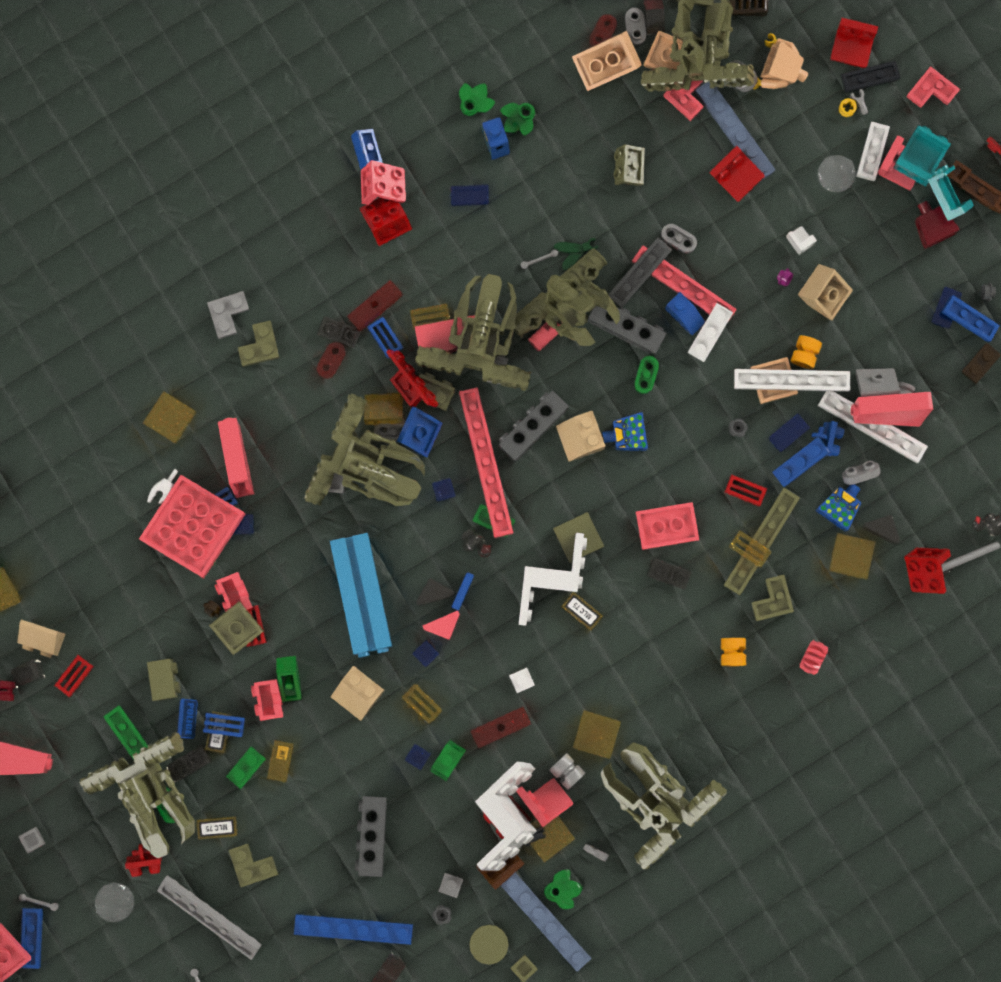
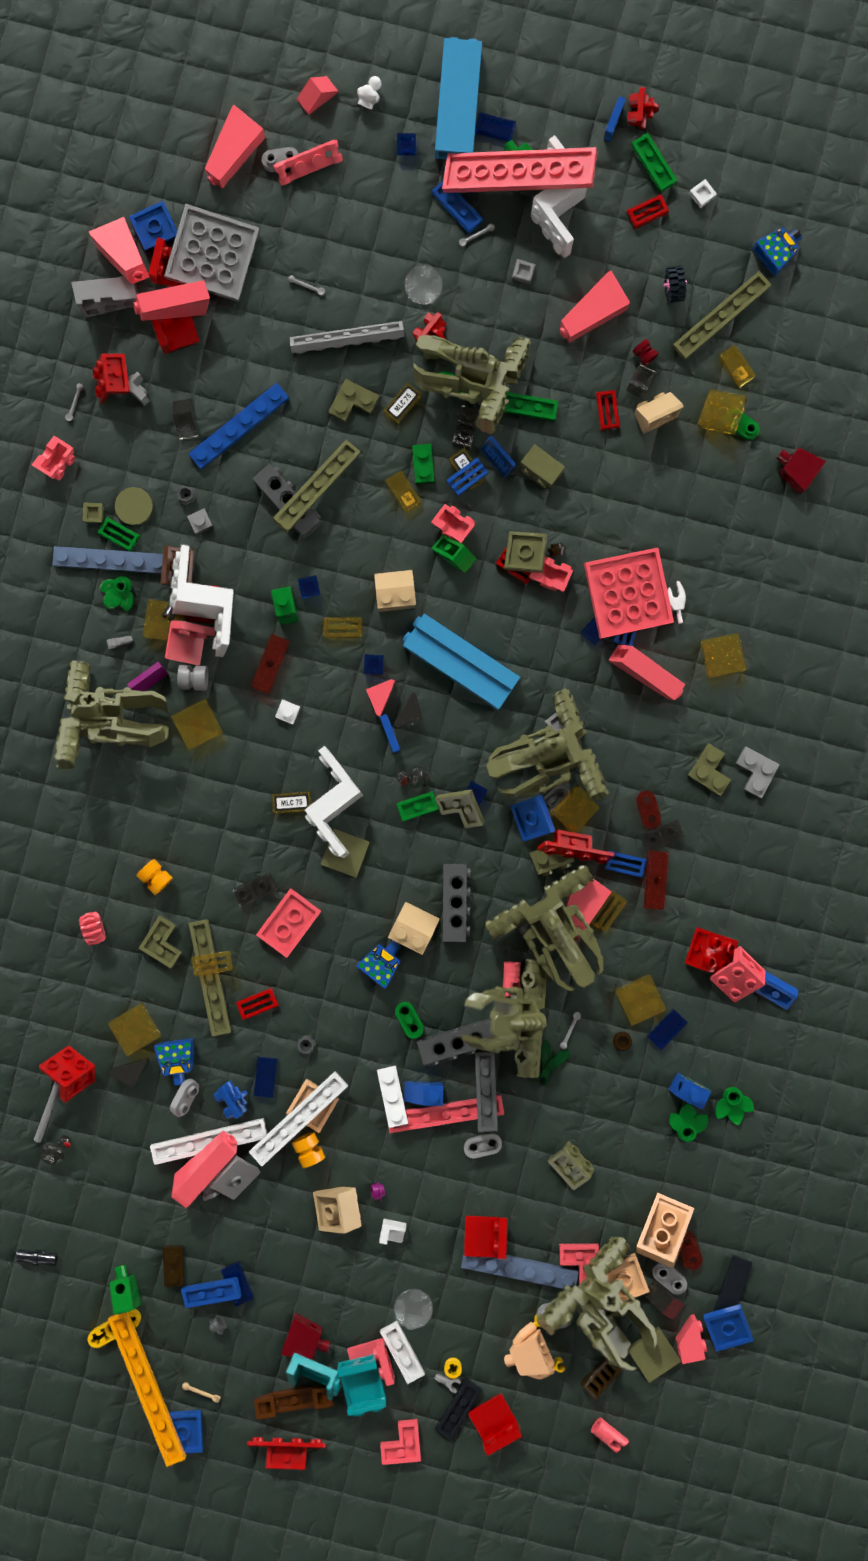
camera: 130 degrees right, 5 degrees up
coral tile [459,387,513,538] -> none
blue plate [773,437,831,487] -> none
none -> green tile [97,517,141,552]
none -> magenta tile [127,662,169,691]
none -> olive plate [272,440,361,533]
none -> olive plate [435,790,485,828]
none -> dark brown plate [613,1031,632,1051]
none -> clear yellow plate [615,974,667,1026]

